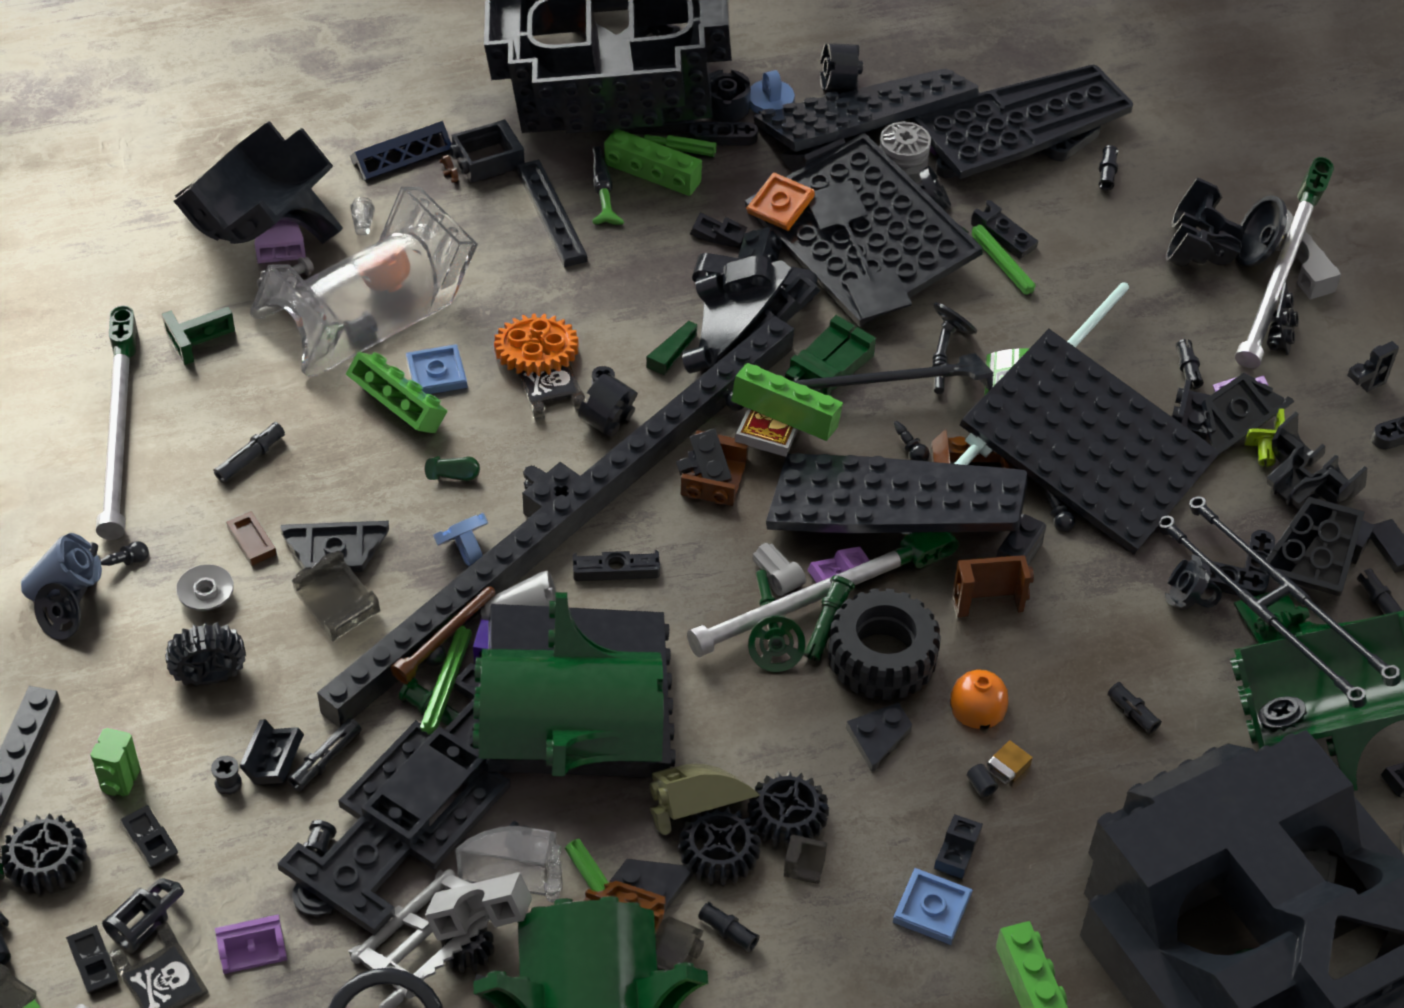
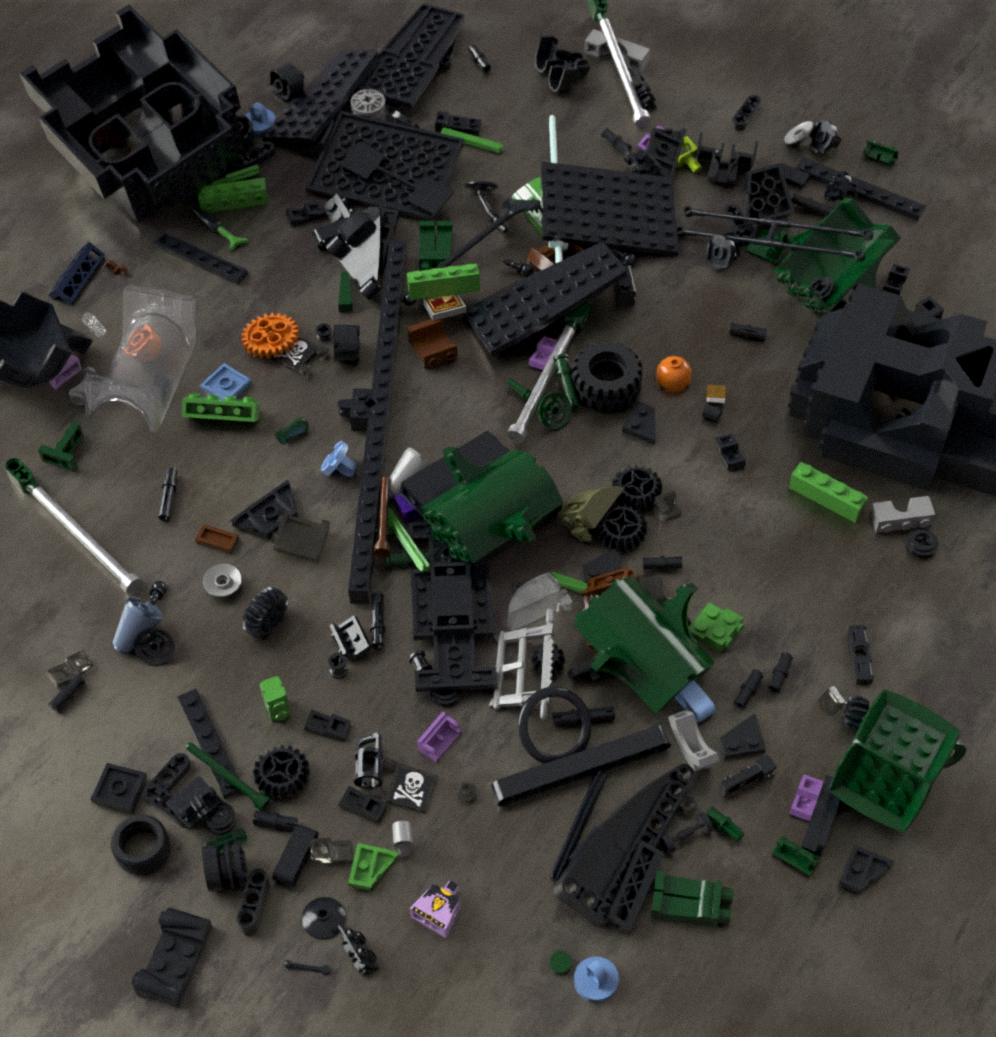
camera: 35 degrees left, 5 degrees up
light grey arch [425,872,532,941] -> none
black window [449,119,525,183] -> none
black piece [573,550,660,581] -> none
black hinge [676,428,732,483] -> none
orange plate [746,172,815,231] -> none
light grey piece [753,542,806,597] -> none
medium blue tile [892,868,973,945] -> none
reddish brown panel [952,555,1034,618] -> none
black dish [1236,195,1288,267] -> none
black hinge [1347,341,1399,392] -> none

